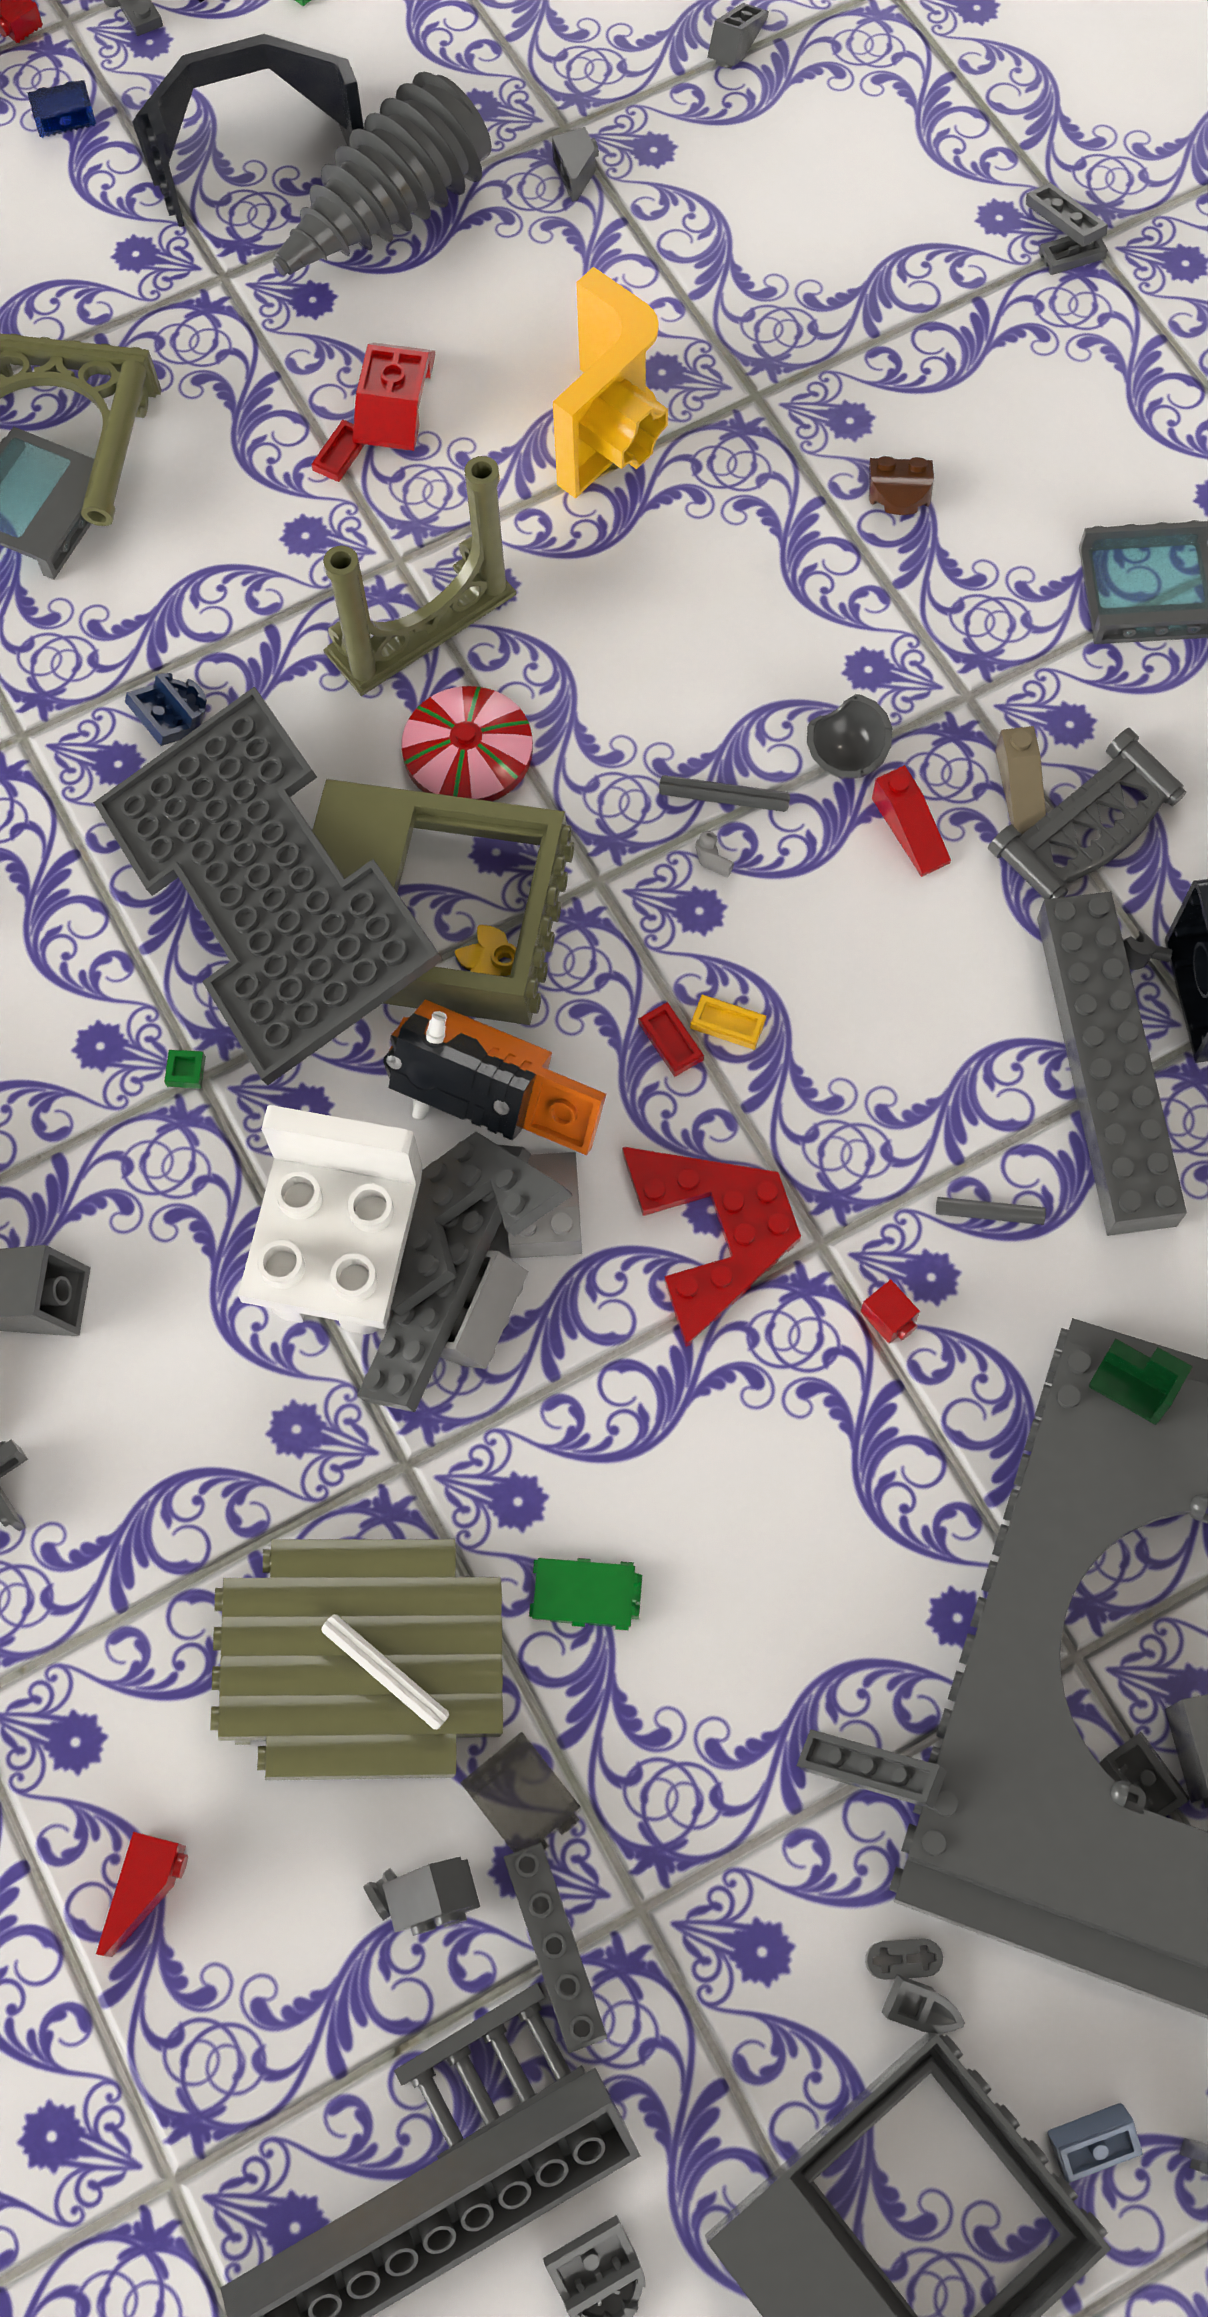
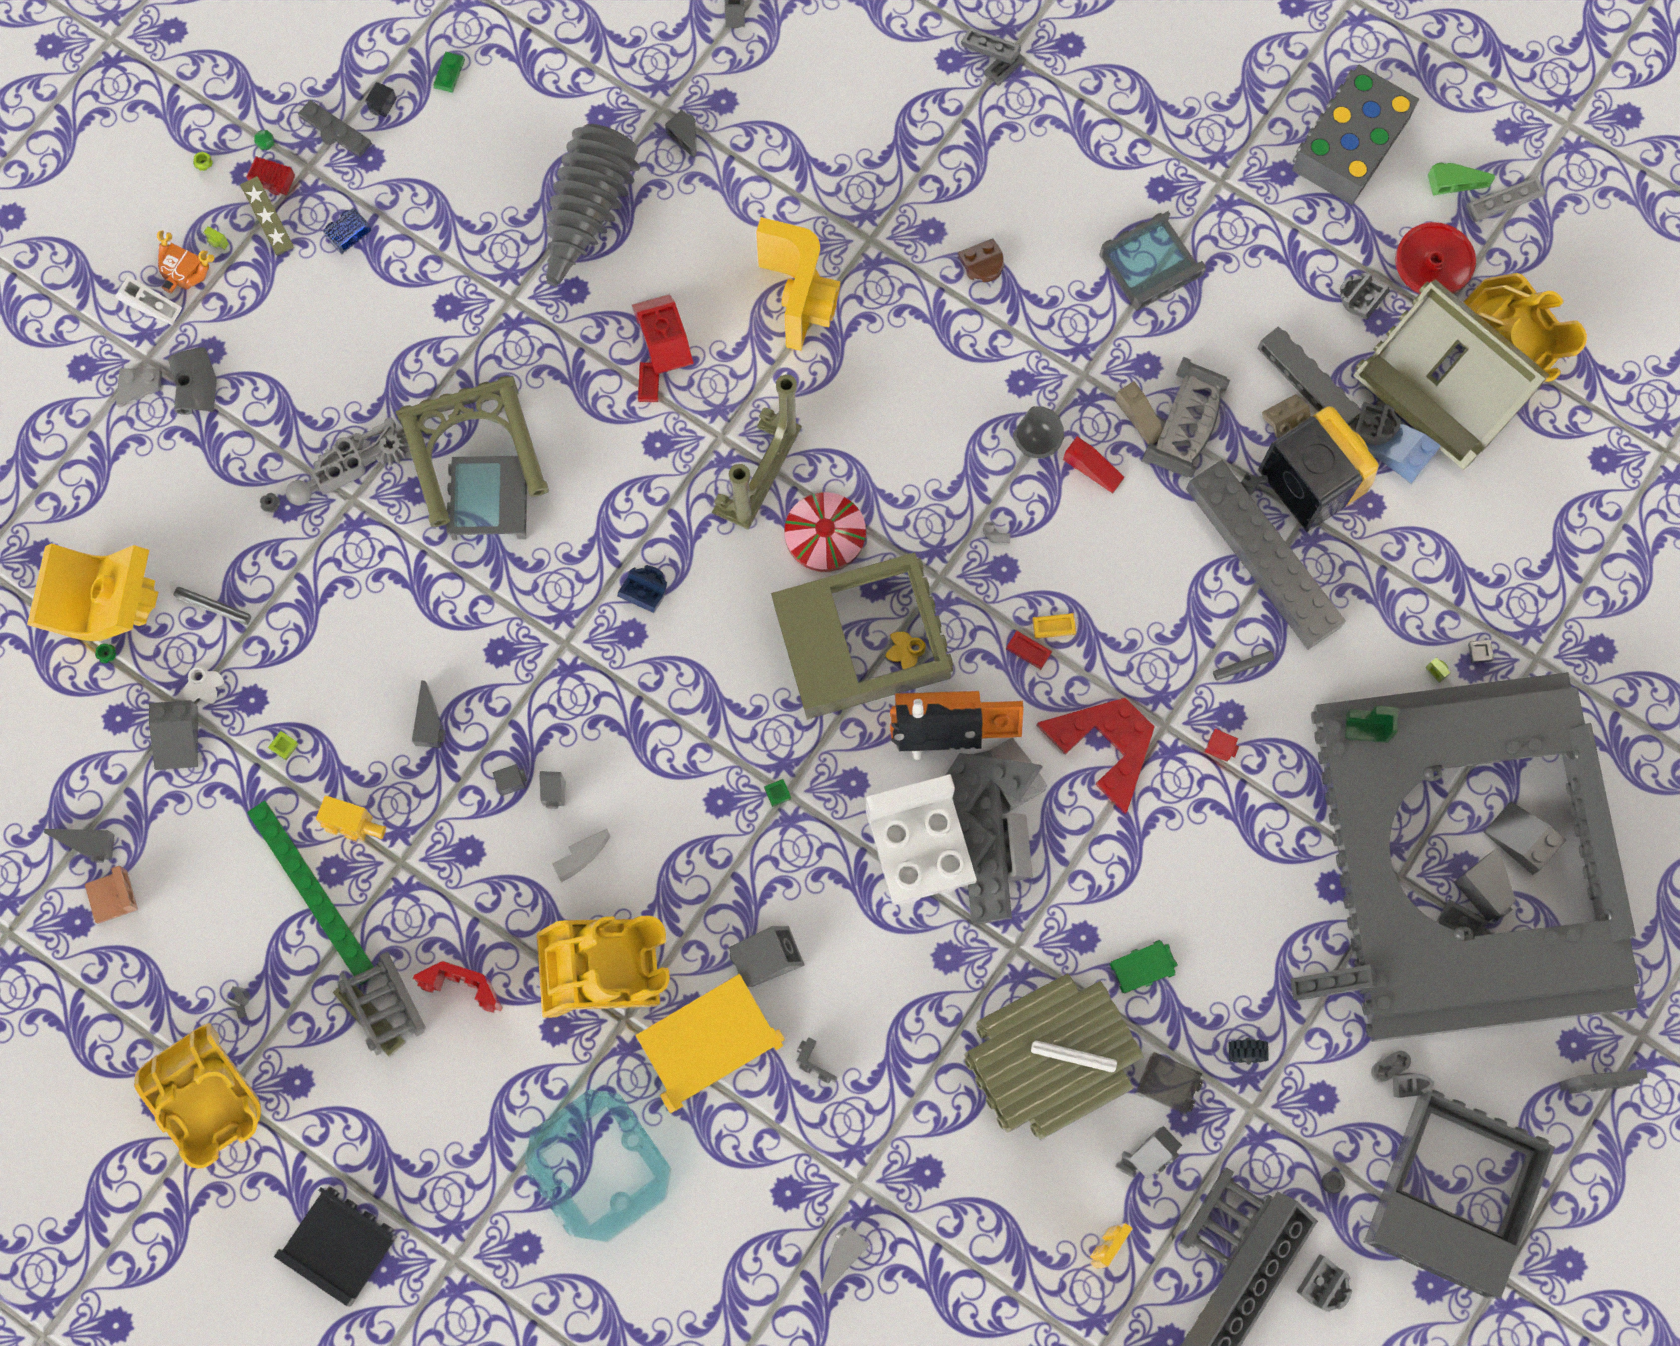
camera: 30 degrees left, 5 degrees up
dark grey piece [93,687,443,1086] -> none
red slope [96,1832,188,1957] -> none
black panel [132,34,364,227] -> none
dark grey slope [504,1843,608,2053] -> none
dark grey axle [659,775,790,812] -> none
sand blue slope [1047,2103,1143,2183] -> none
none -> yellow plate [1090,1223,1133,1269]
none -> black wheel [1228,1038,1269,1065]
none -> dark grey tile [1321,1171,1345,1194]

